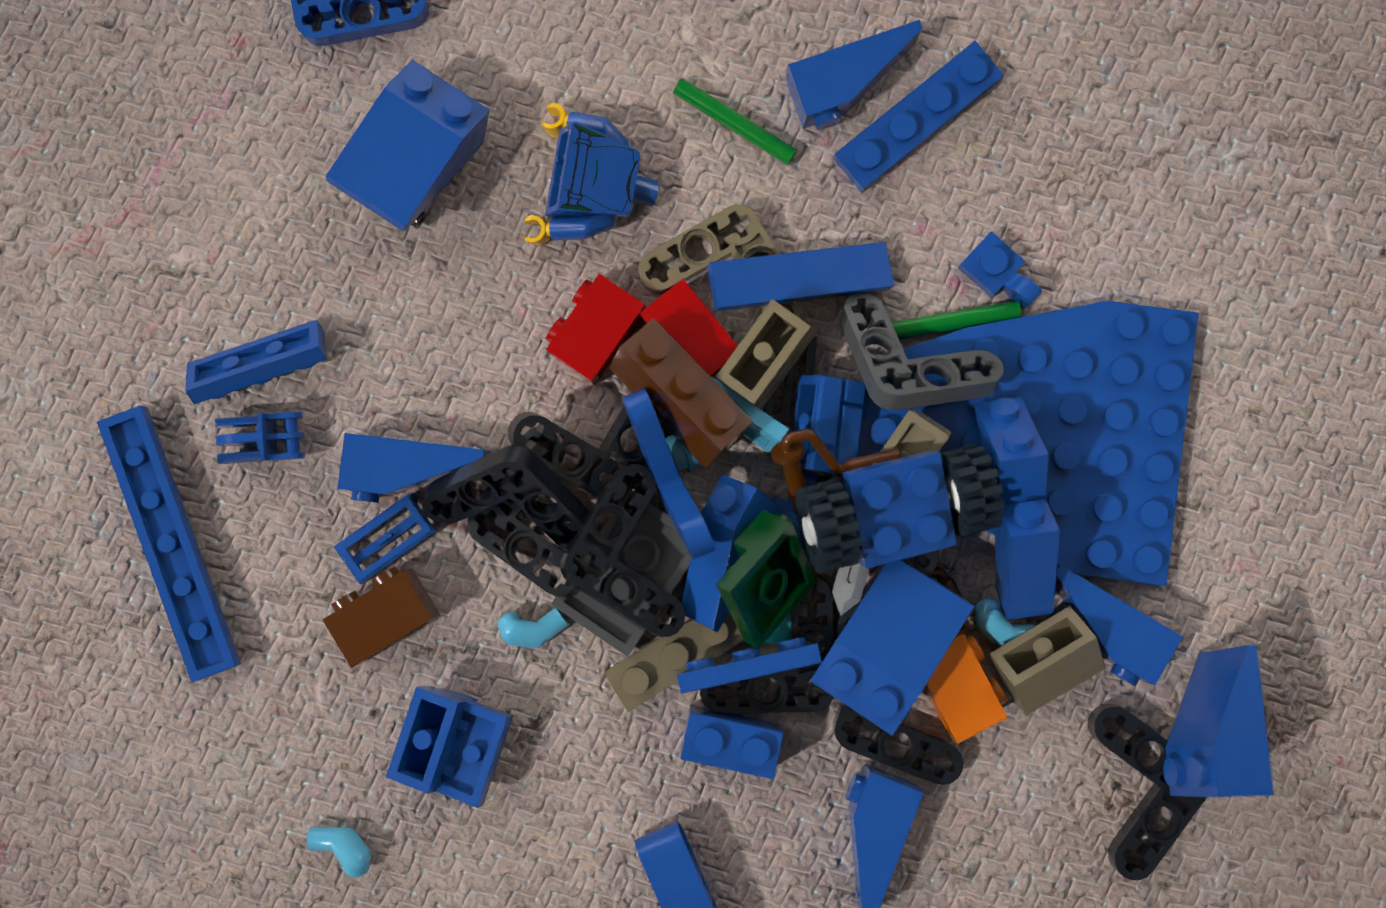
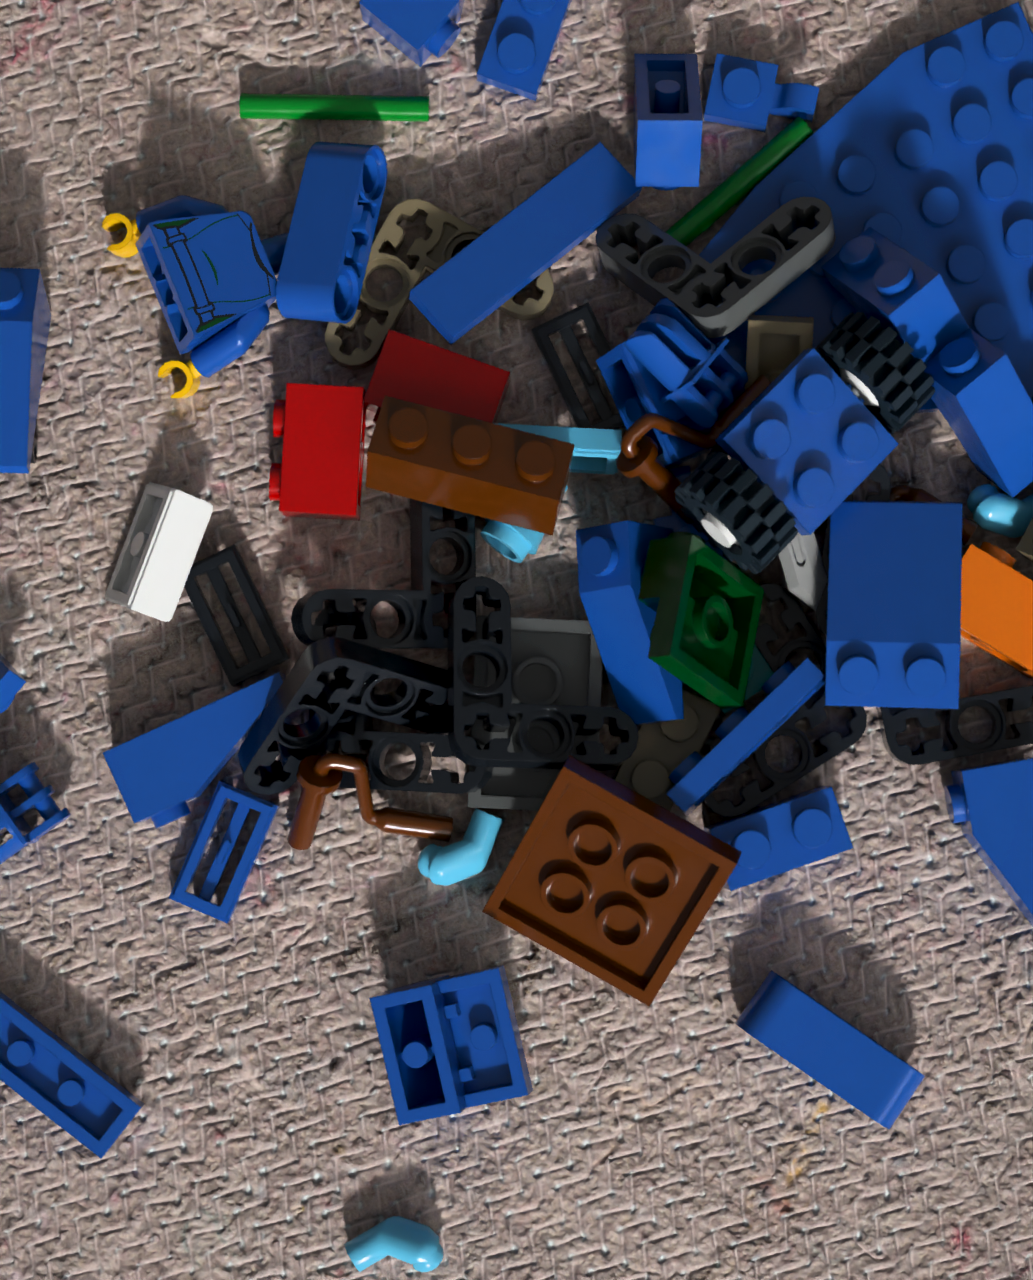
camera: 25 degrees left, 0 degrees up
reddish brown brick [322,566,440,668] -> none
blue beam [622,388,715,560] -> none
dark tan brick [716,299,816,410] -> none
none -> white slope [105,482,213,622]
none -> black tile [184,544,290,687]
none -> blue beam [276,141,387,324]
none -> reddish brown piece [287,753,453,850]
none -> reddish brown plate [482,755,742,1006]
none -> blue arm [623,298,748,428]
none -> blue slope [634,54,703,191]

